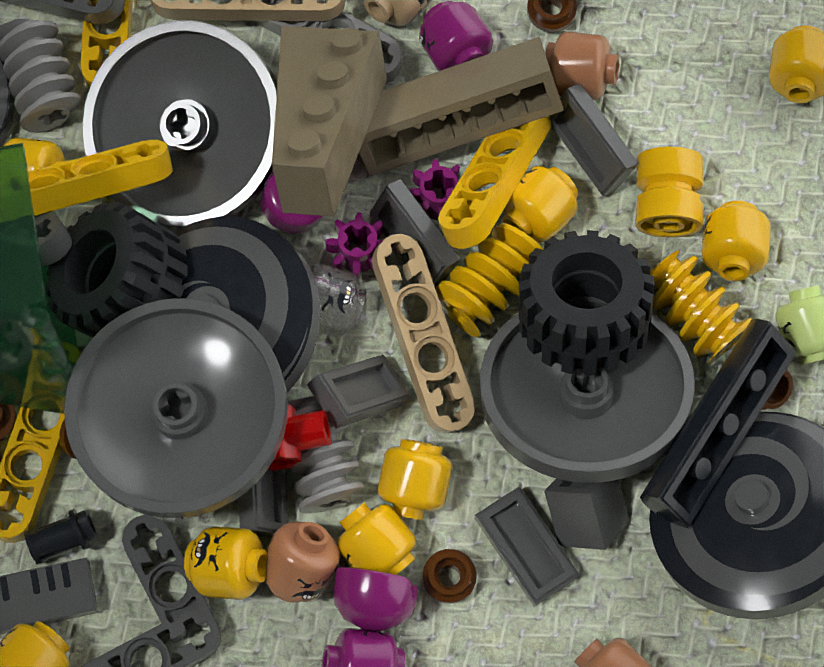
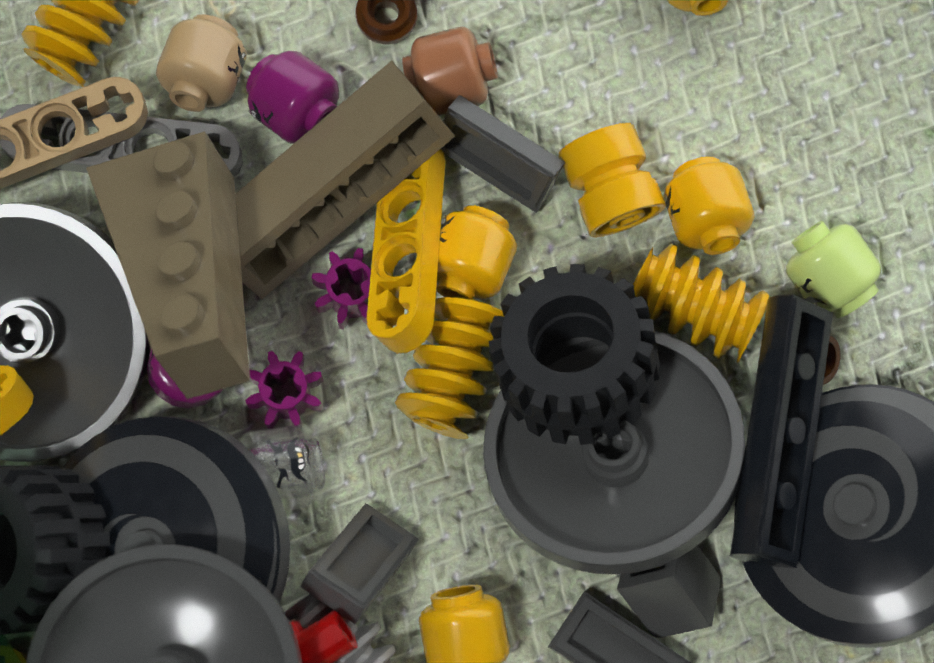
camera: 25 degrees left, 5 degrees up
dark grey tile [369,179,461,289] -> none
tan beam [372,234,475,433] -> none

